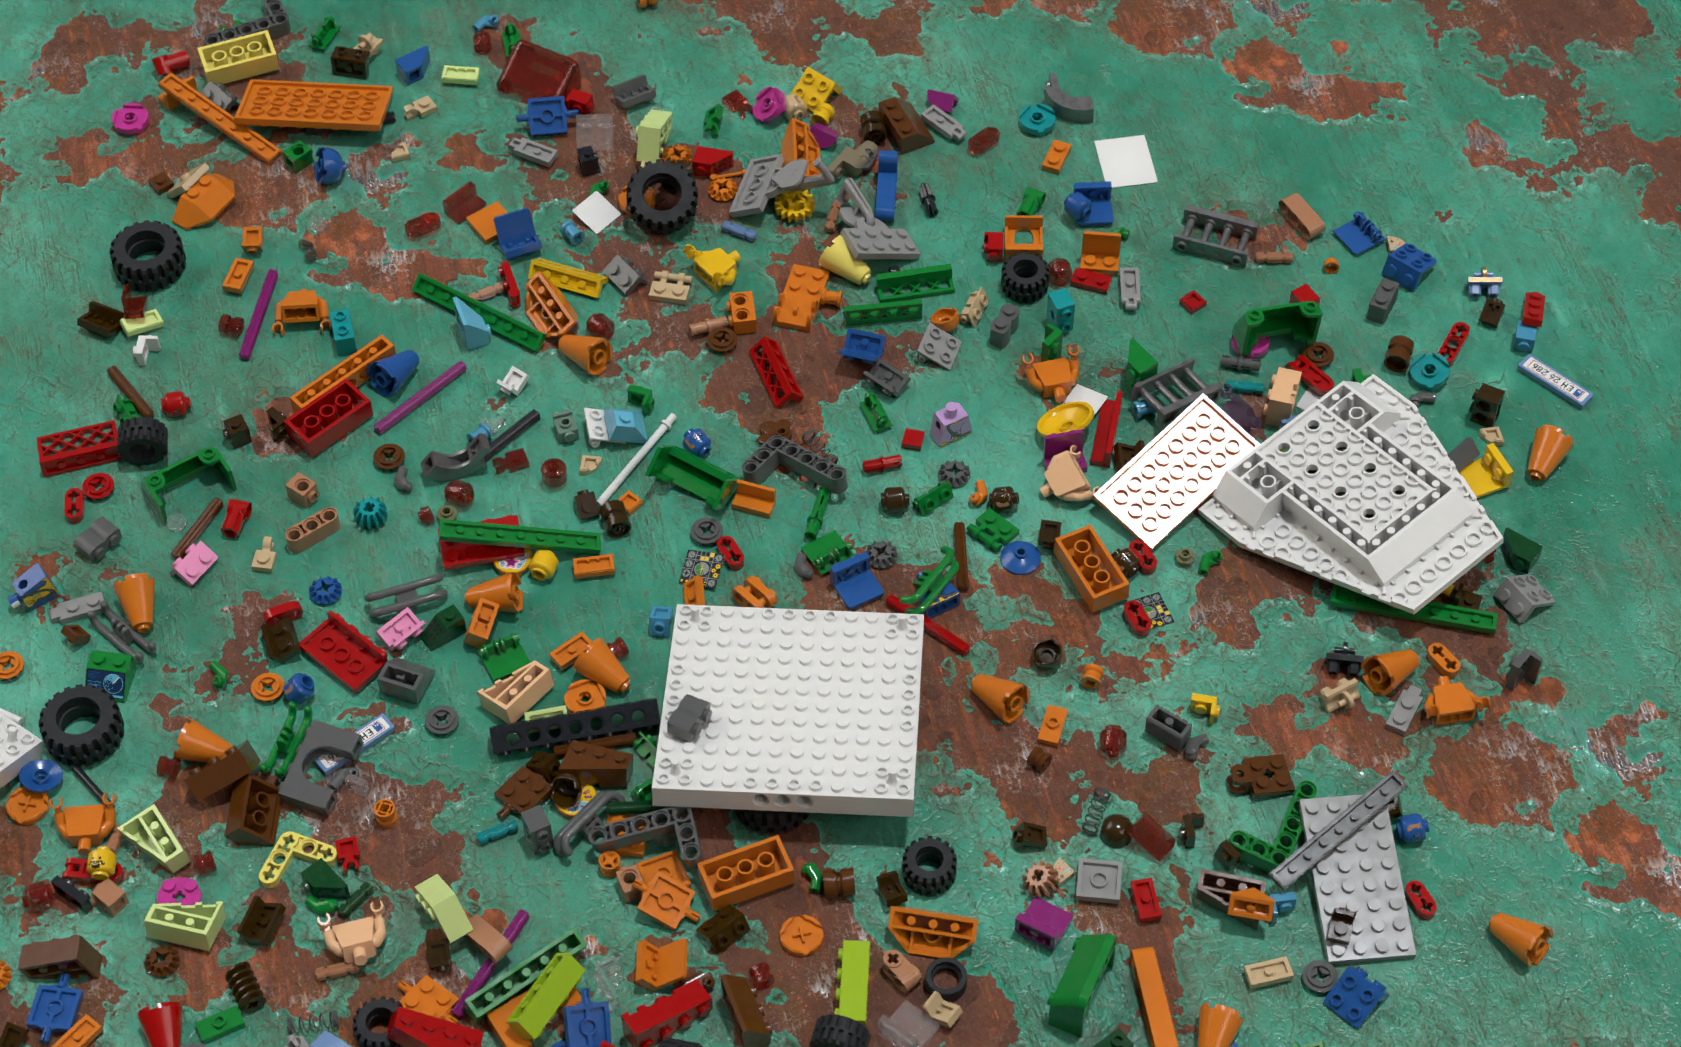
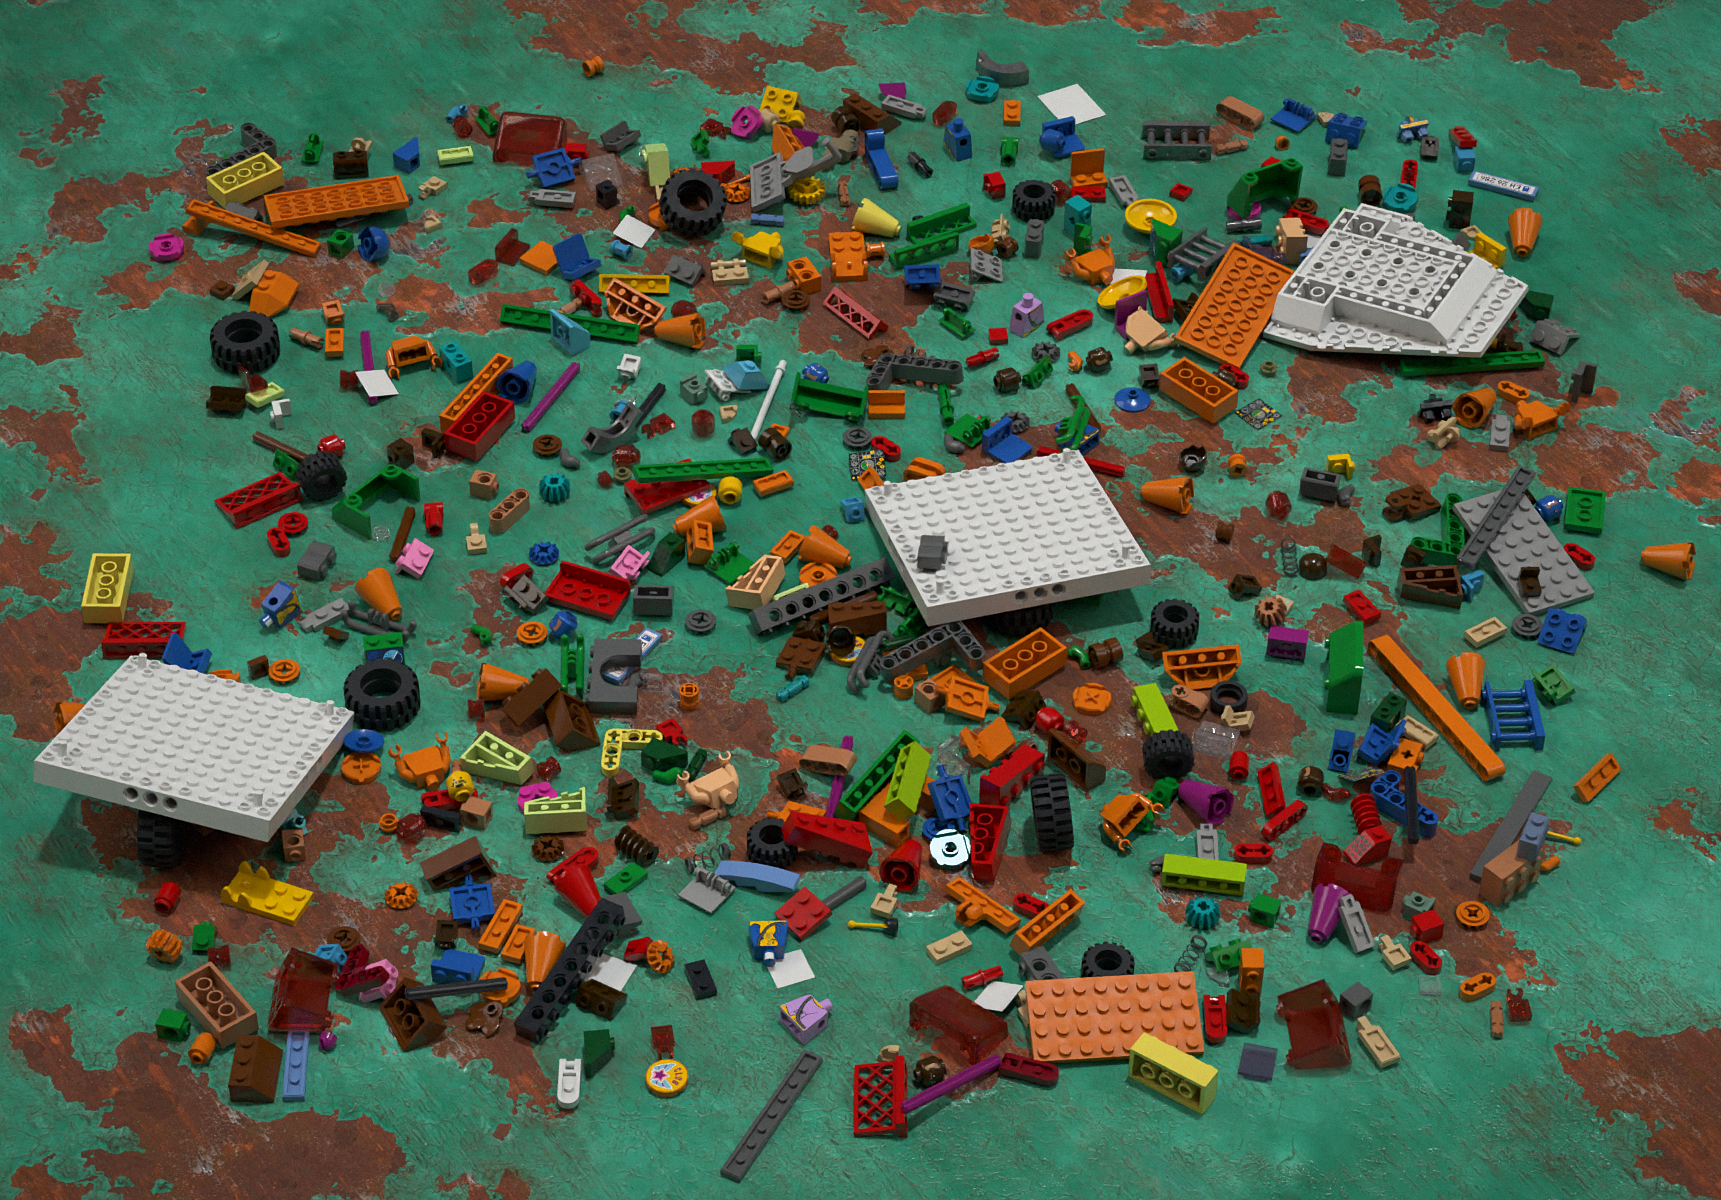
camera: 20 degrees left, 10 degrees down
black bar [72,765,115,808] -> none
red piece [151,51,190,76] -> none
yellowish green wedge [415,874,474,943] -> none
dark grey brick [521,804,554,855] -> none
light grey plate [834,177,921,259] -> none
green plate [967,508,1020,552] -> none
orange panel [1005,215,1043,260] -> none
orange plate [1037,704,1068,747] -> none
light grey plate [1076,858,1123,904] -> none
red beam [1123,600,1151,637] -> none
green arm [1198,550,1223,576] -> none
orange slope [1227,888,1275,922] -> none
none -> nougat pin [289,327,324,349]
none -> white sticker [355,369,399,397]
none -> orange plate [379,813,399,832]
none -> red plate [546,847,599,883]
none -> blue torso [943,118,972,162]
none -> reddish brown wheel [997,237,1019,258]
none -> red head [1035,707,1065,736]
none -> red plate [1046,309,1093,341]
none -> yellow dish [1125,199,1177,234]
none -> green plate [1564,487,1606,534]

